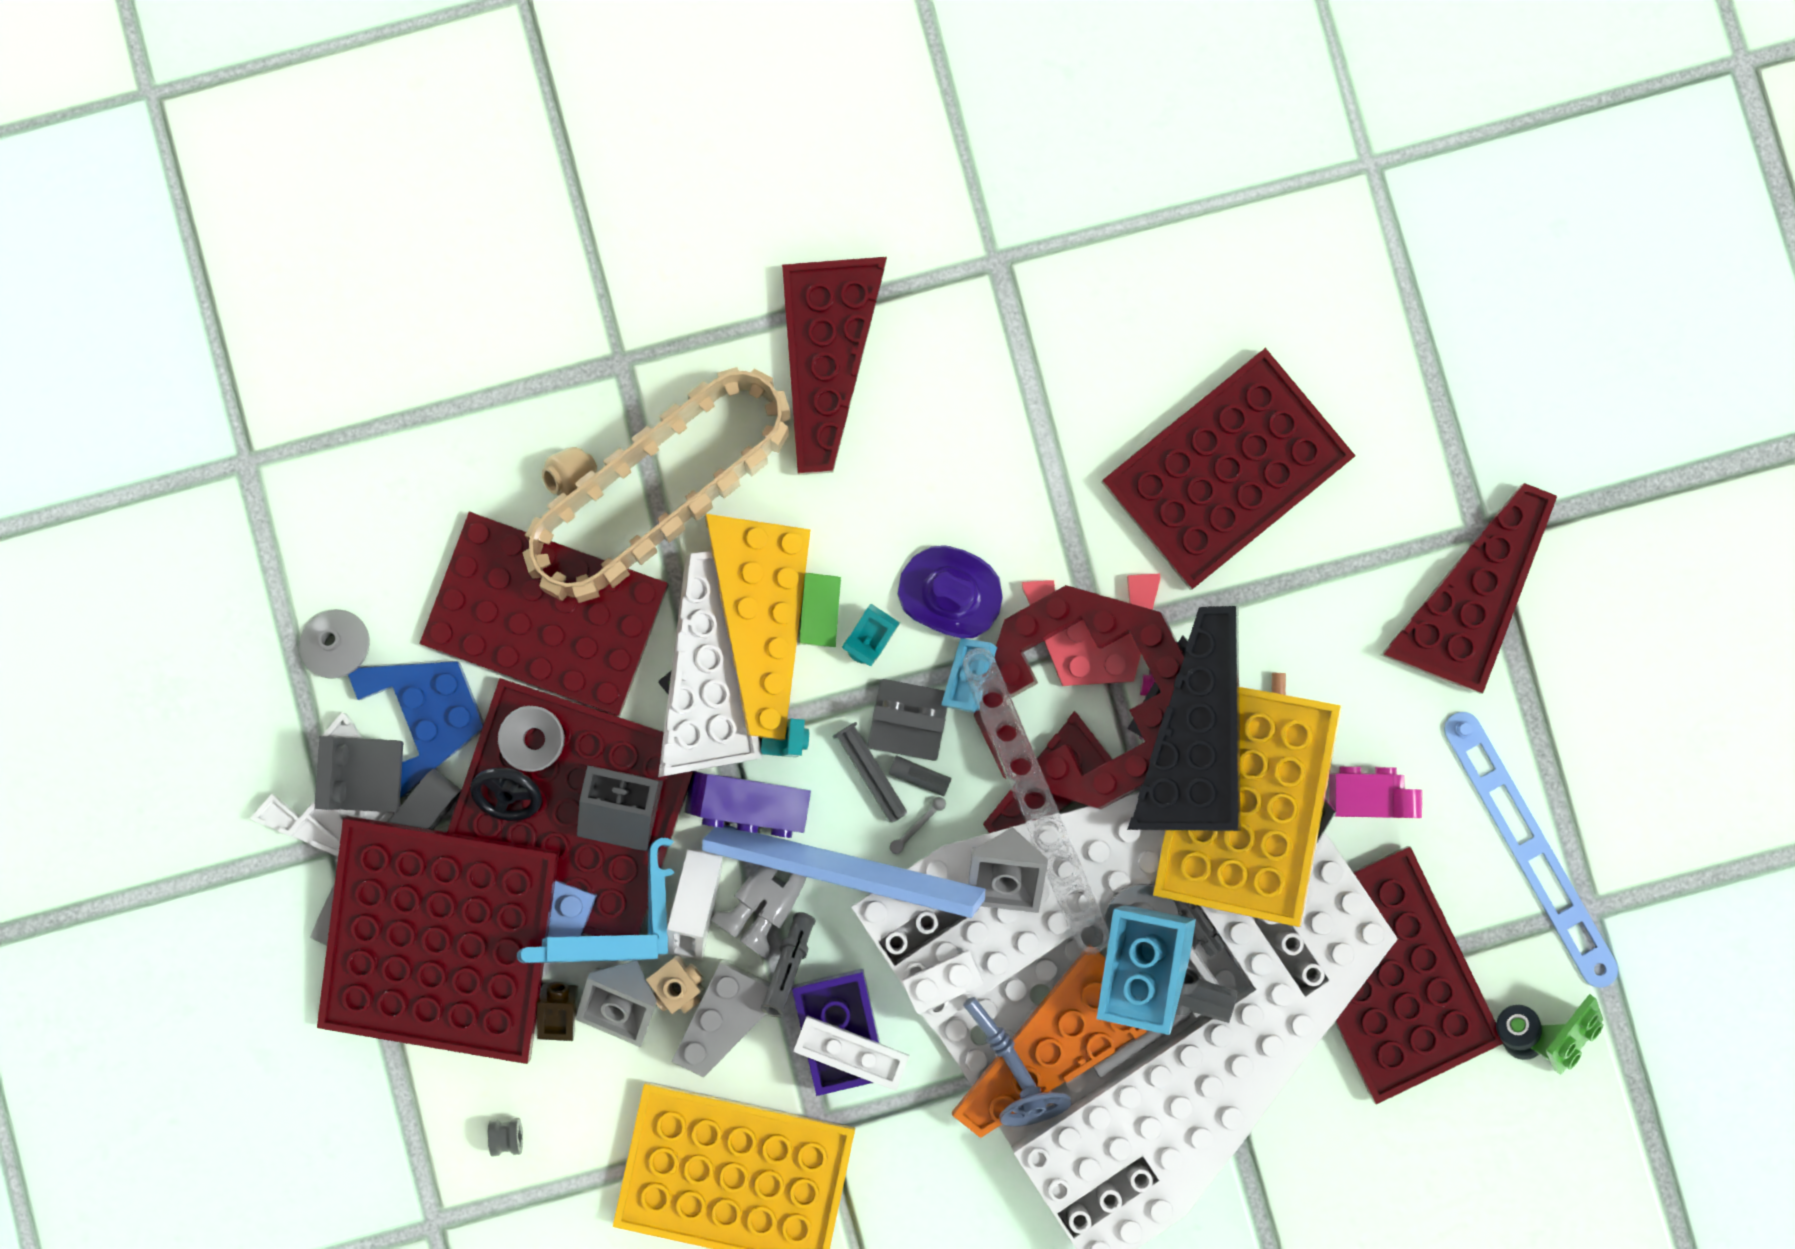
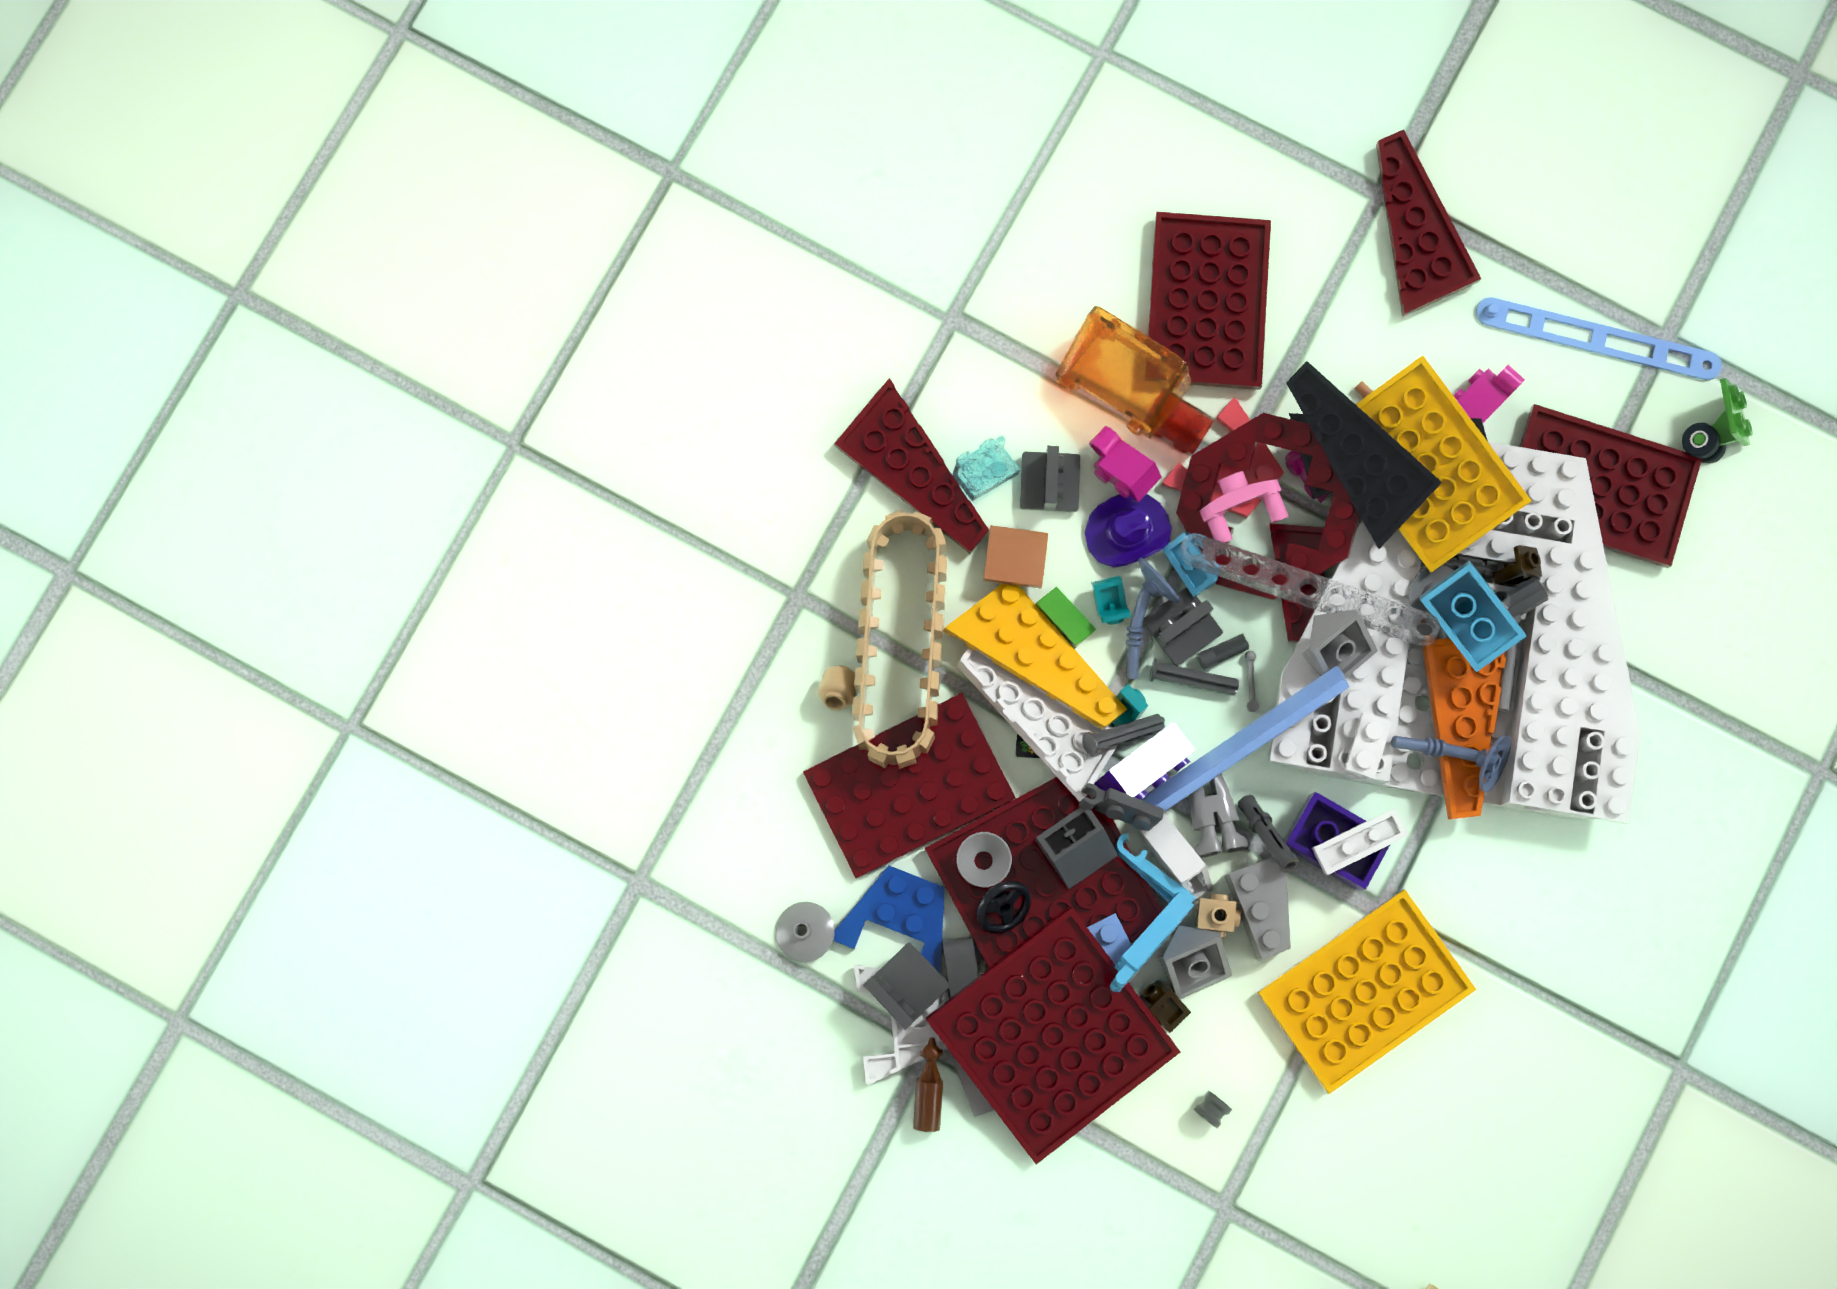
camera: 50 degrees left, 5 degrees down
none -> reddish brown wheel [913,1037,943,1132]
none -> clear light blue bracket [952,435,1020,501]
none -> nougat slope [983,525,1048,589]
none -> dark grey bracket [1020,445,1081,512]
none -> clear orange windscreen [1056,306,1192,439]
none -> dark grey plate [1079,783,1164,832]
none -> dark grey axle [1082,714,1165,756]
none -> dark pink hinge [1089,426,1162,502]
none -> sand blue dish [1125,557,1181,679]
none -> clear red bracket [1144,389,1216,454]
none -> bright pink connector [1200,471,1289,546]
none -> dark brown bracket [1493,545,1542,587]

